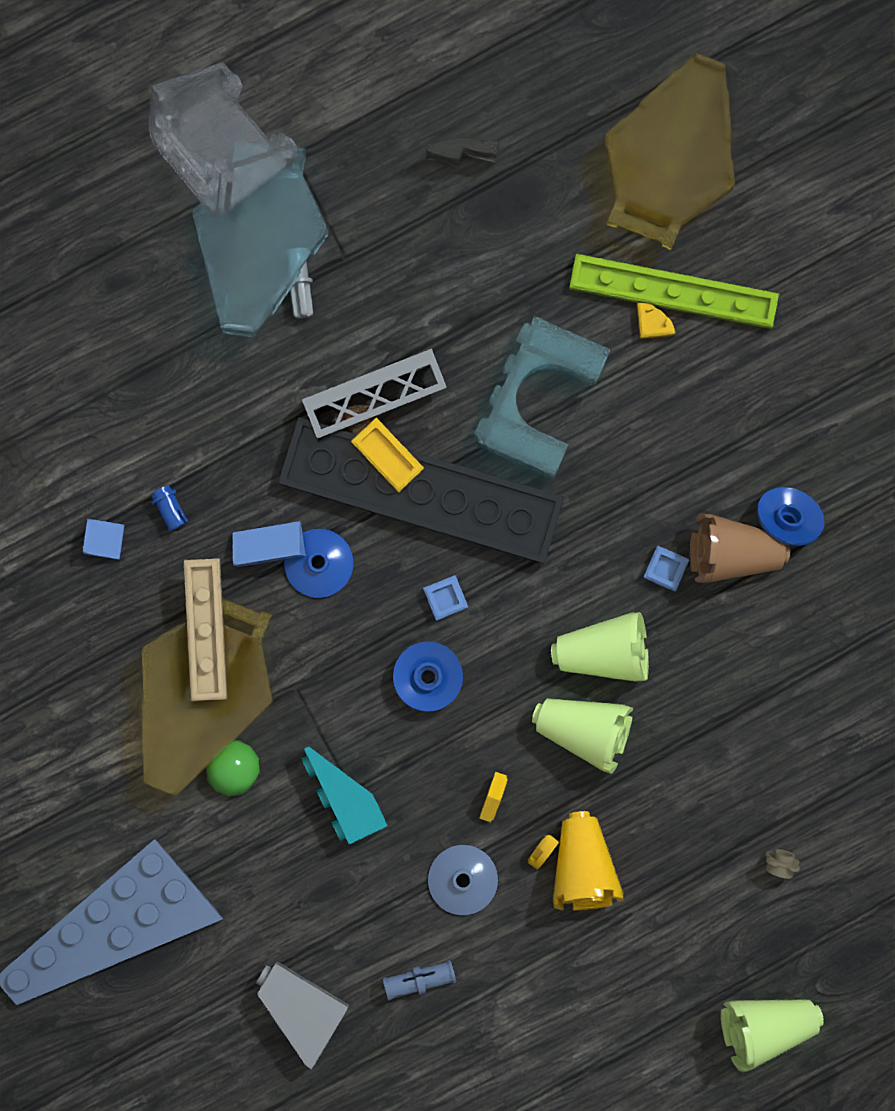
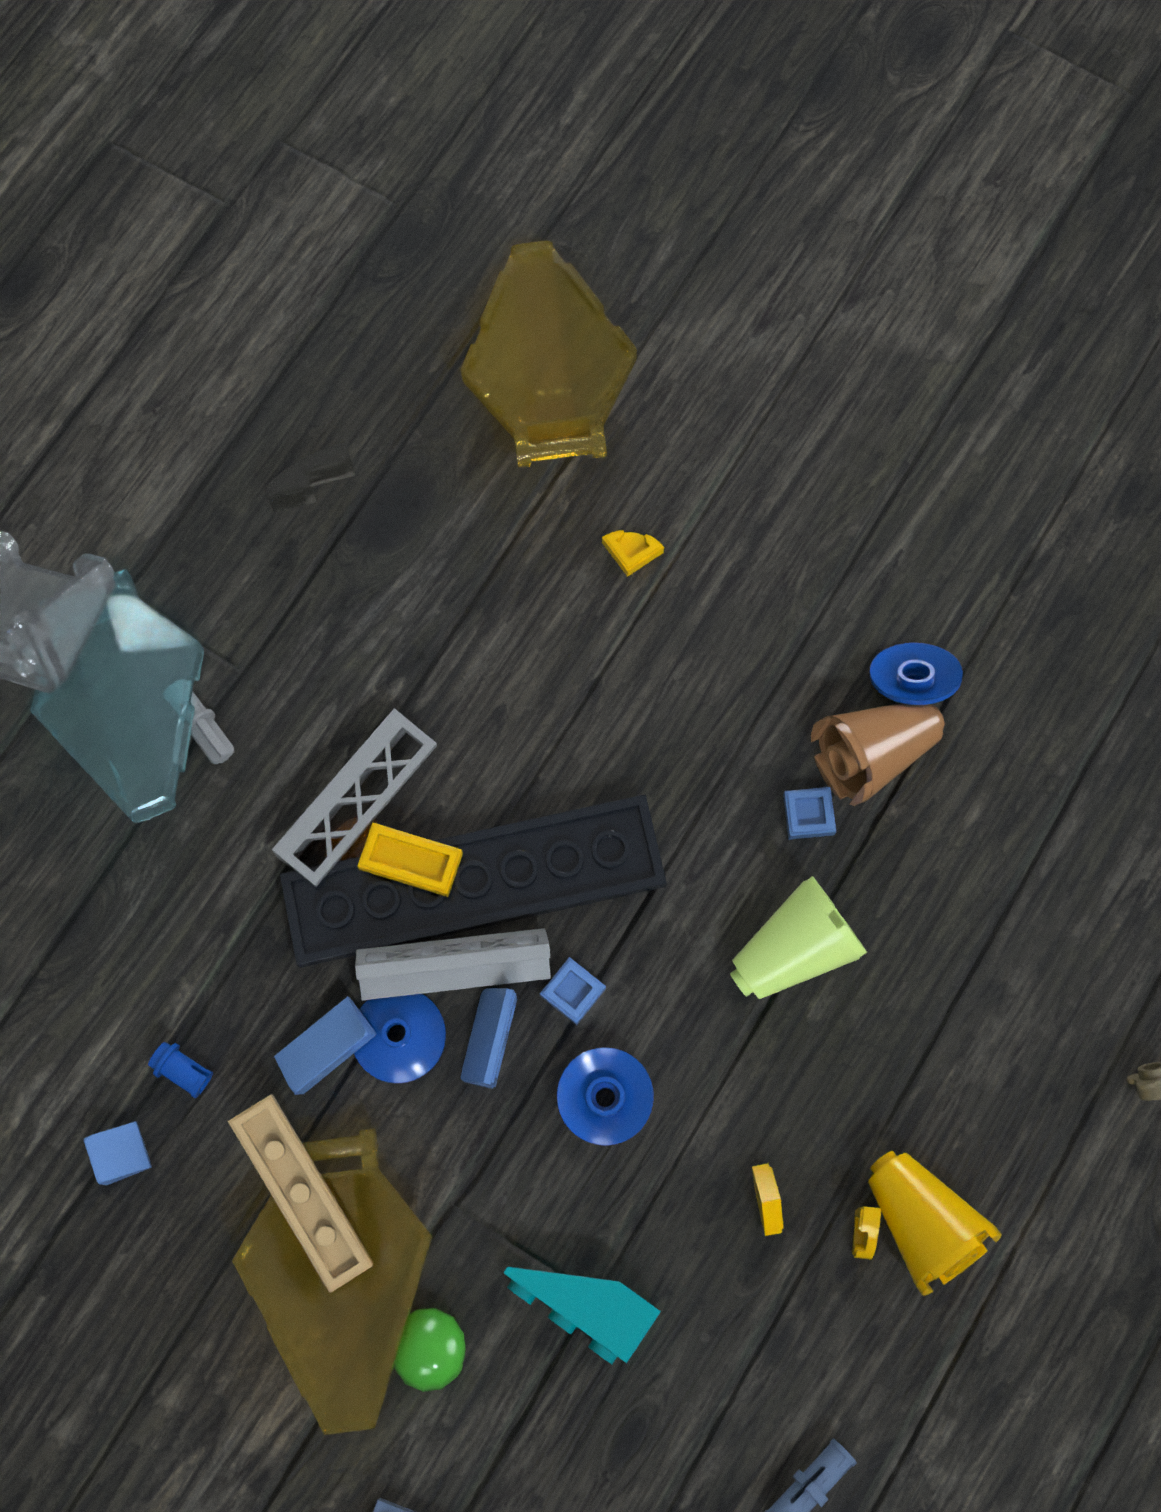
camera: 25 degrees left, 10 degrees down
sand blue dish [428,845,498,915] -> none
clear light blue arch [474,316,611,480] -> none
yellowish green cone [532,698,633,773] -> none
lime tile [569,254,779,329] -> none
none -> light grey fence [355,928,551,1000]
none -> medium blue slope [460,988,517,1089]

